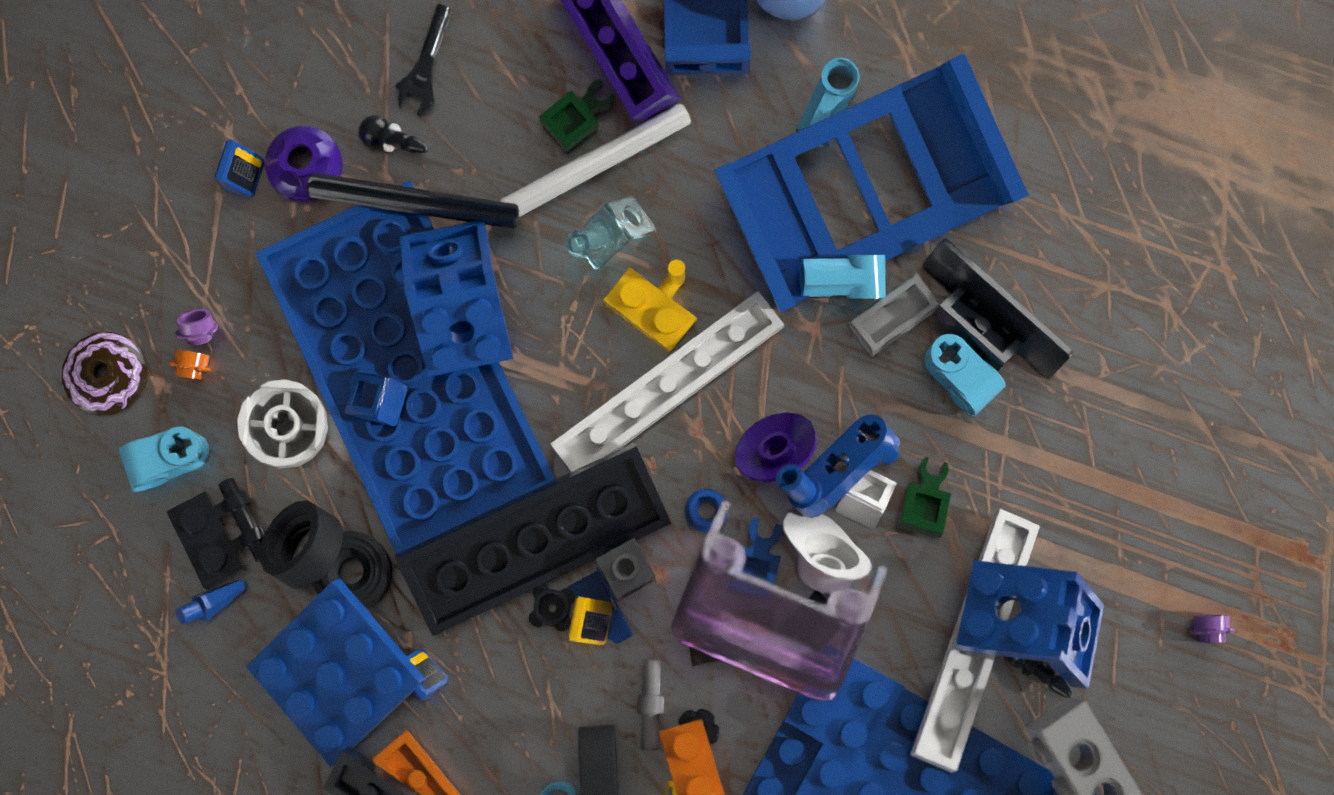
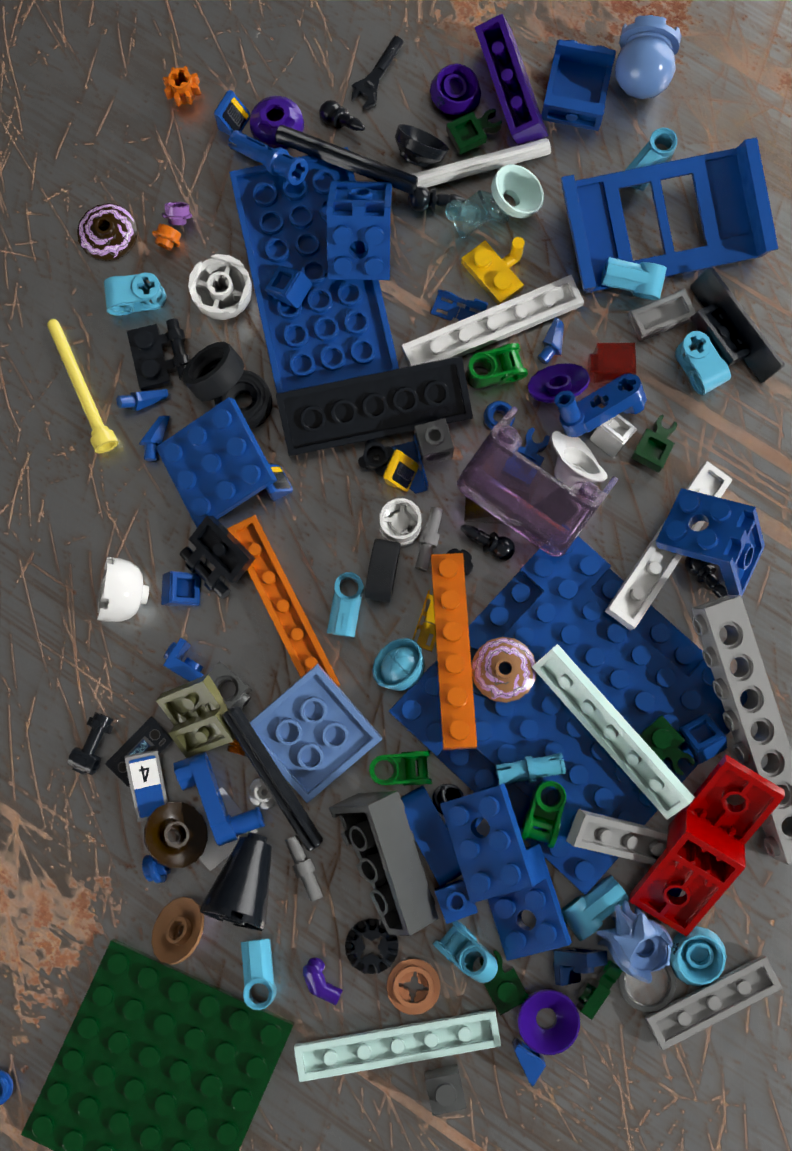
camera: 15 degrees right, 0 degrees up
none -> light yellow piece [47,319,119,453]
none -> blue bar [139,416,170,461]
none -> orange gear [163,66,201,107]
none -> blue pin [228,130,308,186]
none -> white wheel [380,498,421,548]
none -> black piece [395,124,449,168]
none -> black bar [408,186,467,211]
none -> dark purple hat [430,64,481,116]
none -> blue piece [430,290,488,321]
none -> black bar [460,525,515,561]
none -> green piece [466,343,528,389]
none -> light aqua piece [491,164,544,219]
none -> blue bar [537,317,564,365]
none -> clear red brick [588,343,636,383]

